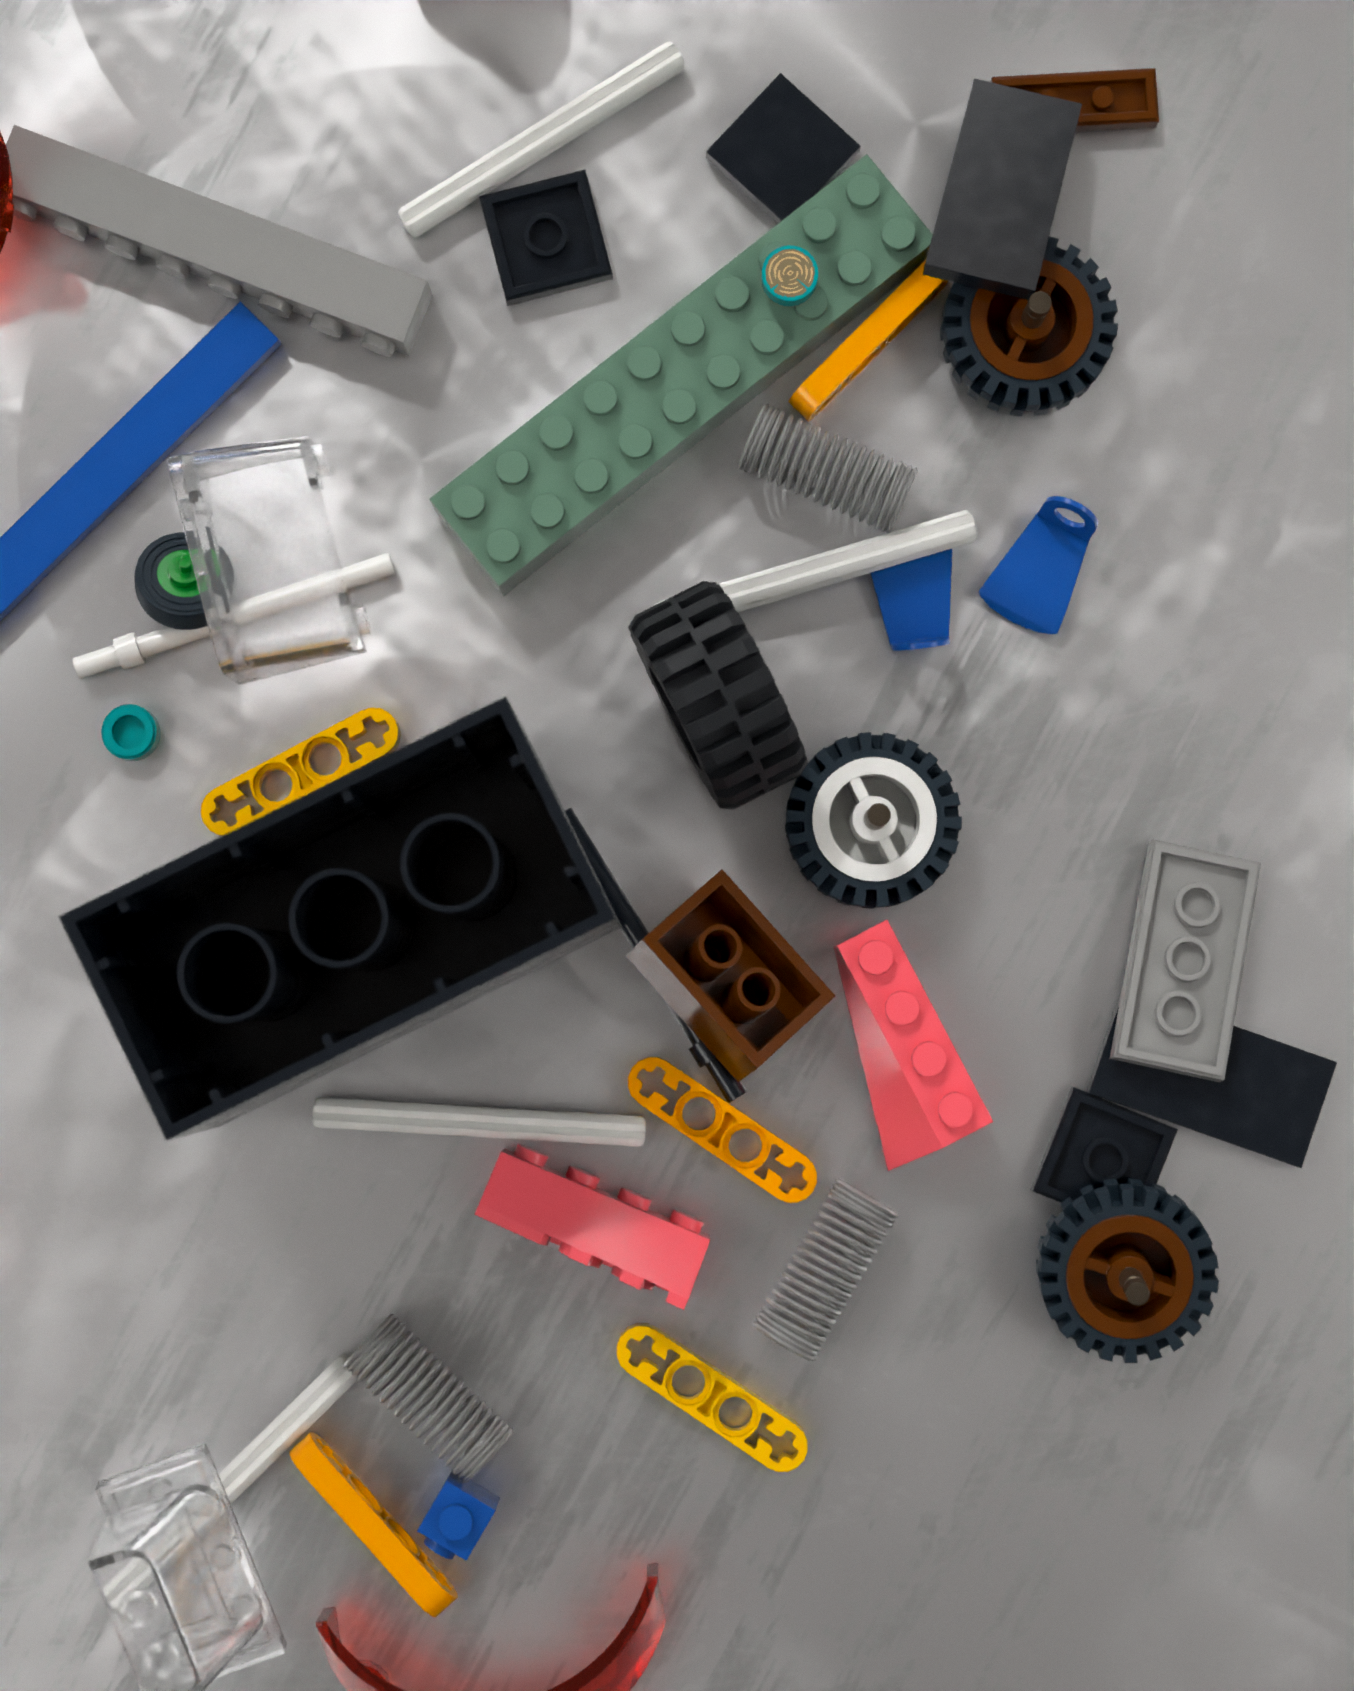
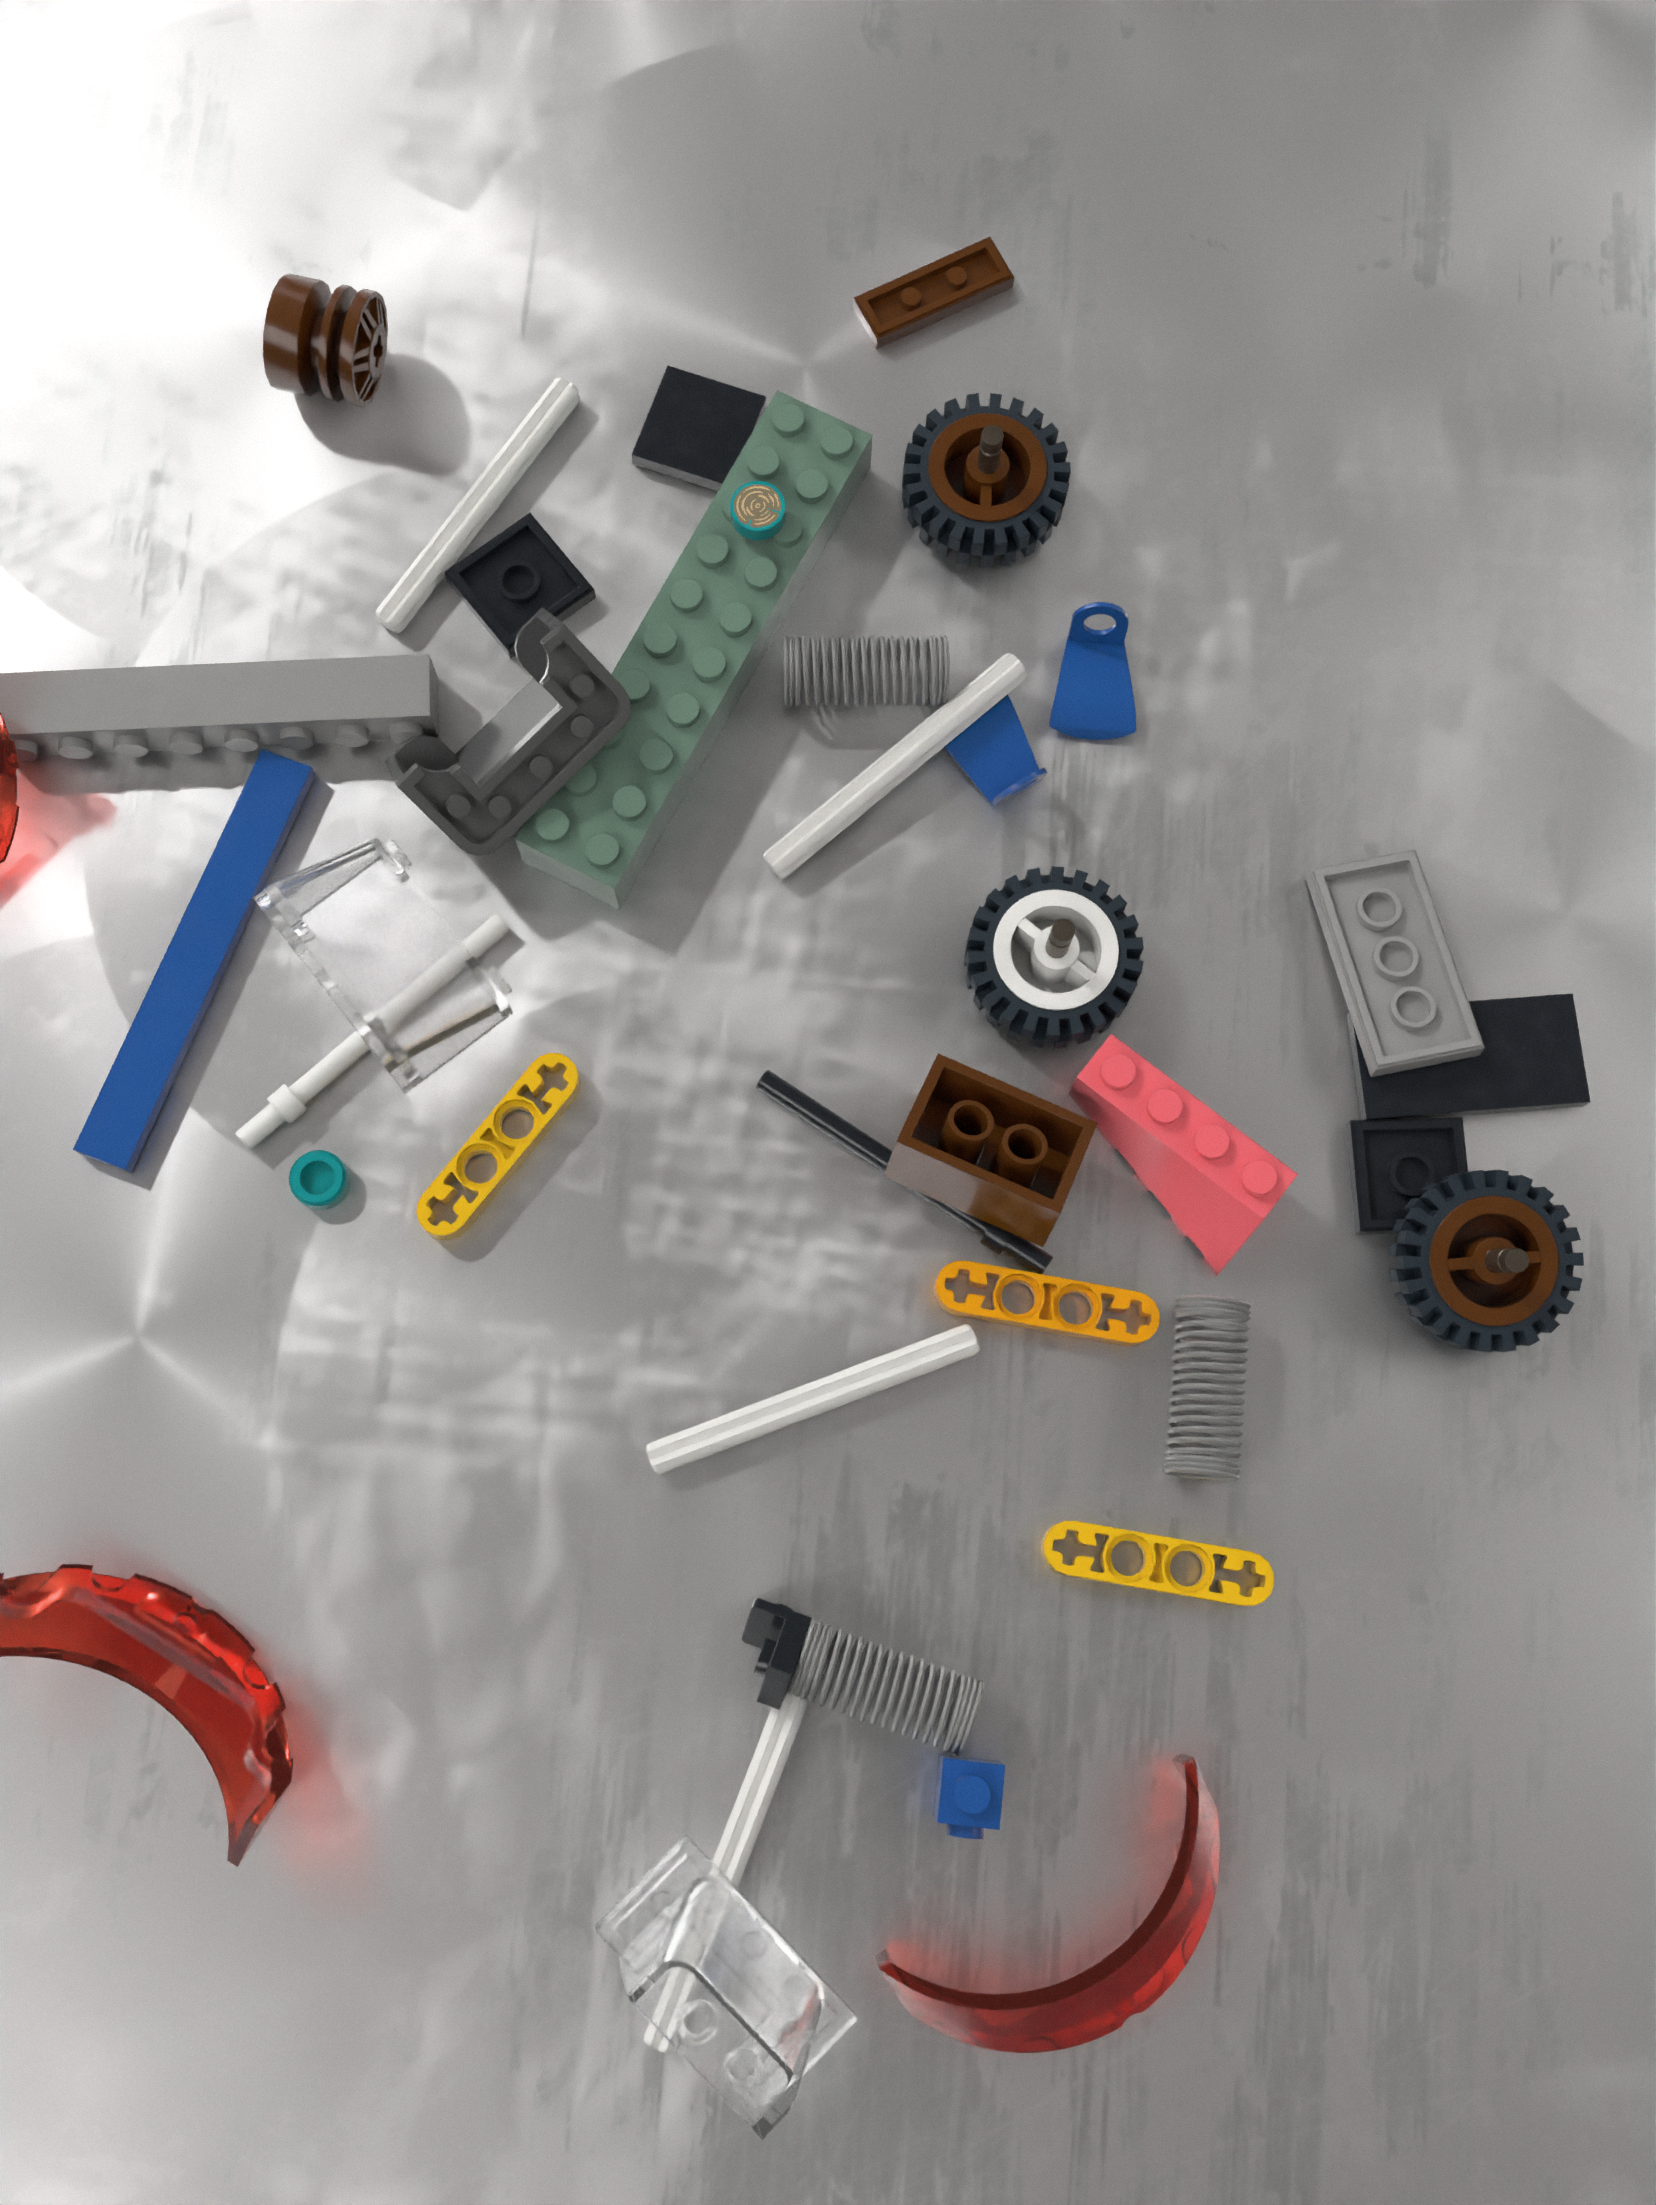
camera: 30 degrees left, 10 degrees down
black brick [59,696,622,1141] -> none
black wheel [134,532,236,630] -> none
light orange beam [289,1432,458,1618] -> none
coral wedge [474,1144,710,1310] -> none
black tyre [628,581,808,810] -> none
light orange beam [788,260,950,422] -> none
black tile [923,78,1082,300] -> none
none -> dark grey windscreen [385,607,631,856]
none -> black bracket [742,1598,812,1710]

